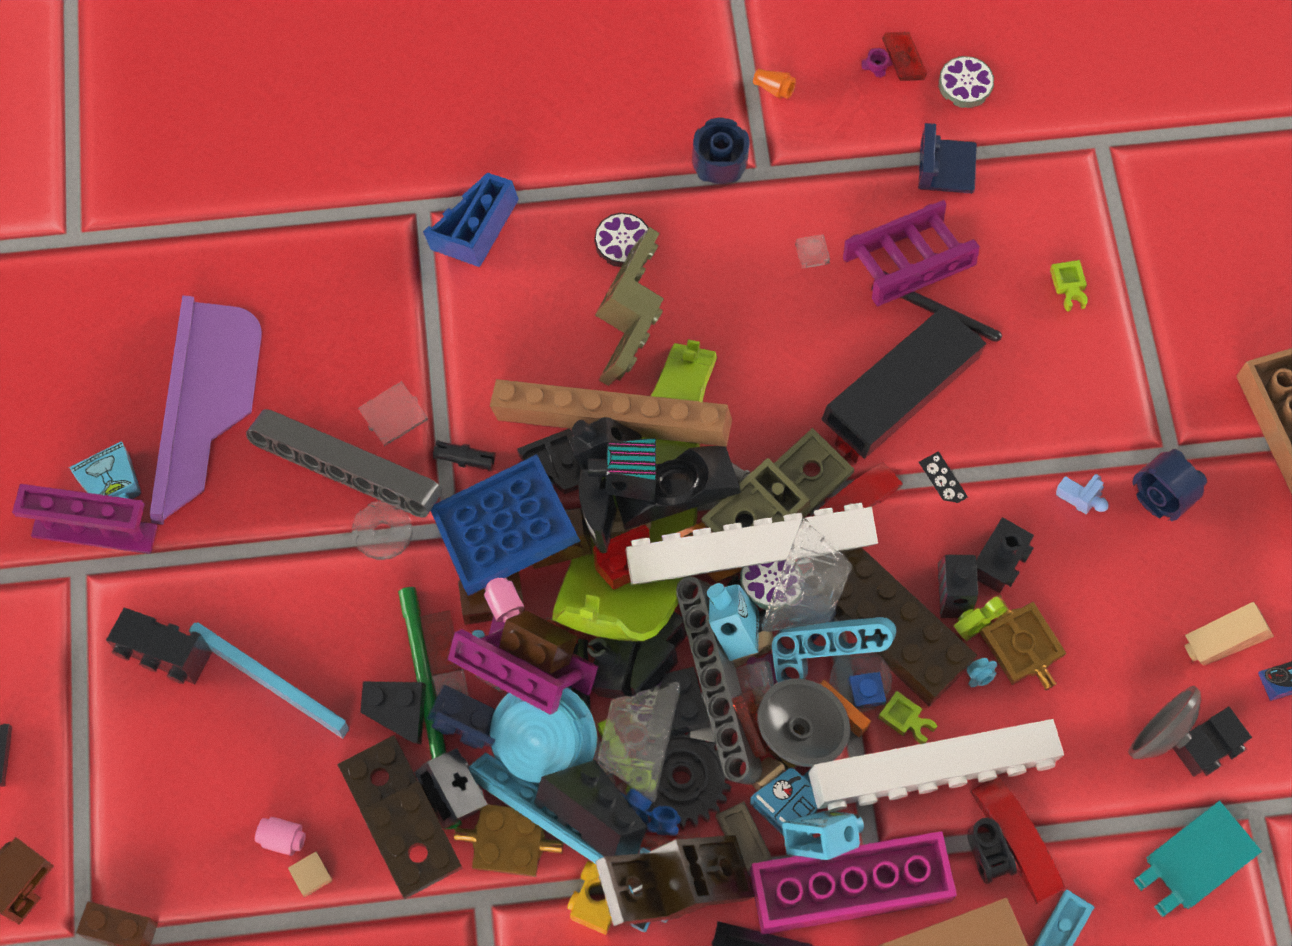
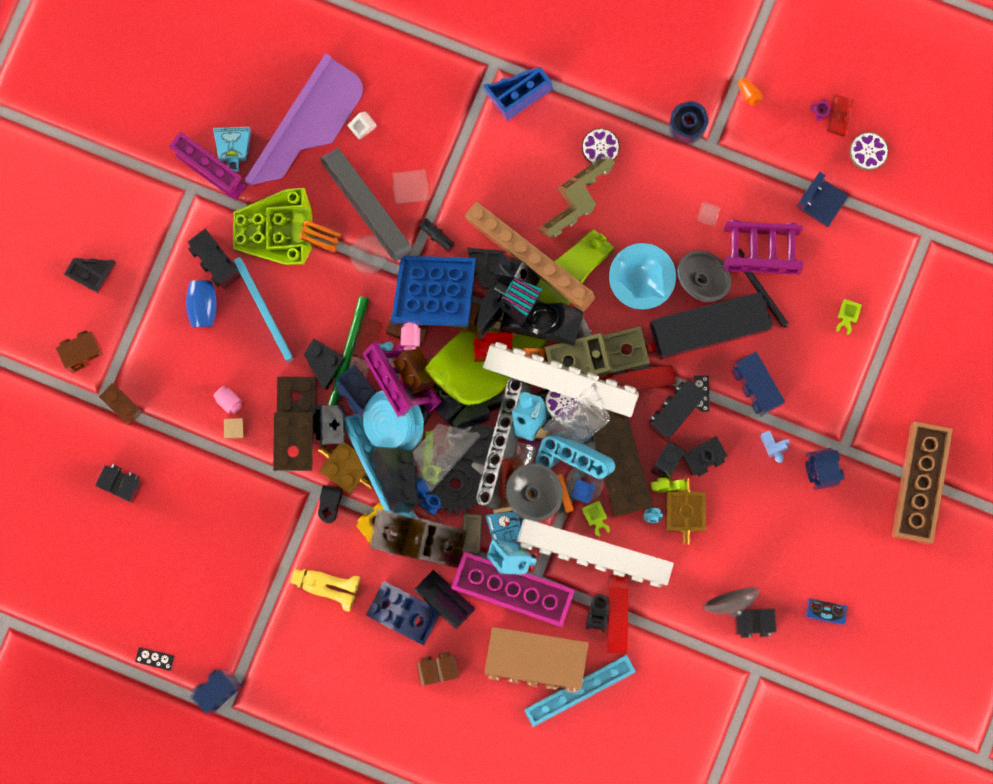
camera: 35 degrees right, 15 degrees up
teal tile [1133,800,1262,917] -> none
tan slope [1184,602,1274,666] -> none
none -> blue piece [186,280,217,327]
none -> lime wedge [233,188,312,265]
none -> orange tile [299,220,340,252]
none -> black piece [318,485,342,523]
none -> white slope [348,112,377,139]
none -> medium azure piece [609,243,676,310]
none -> black brick [649,379,706,442]
none -> dark grey dish [677,250,731,302]
none -> dark blue brick [732,351,785,417]

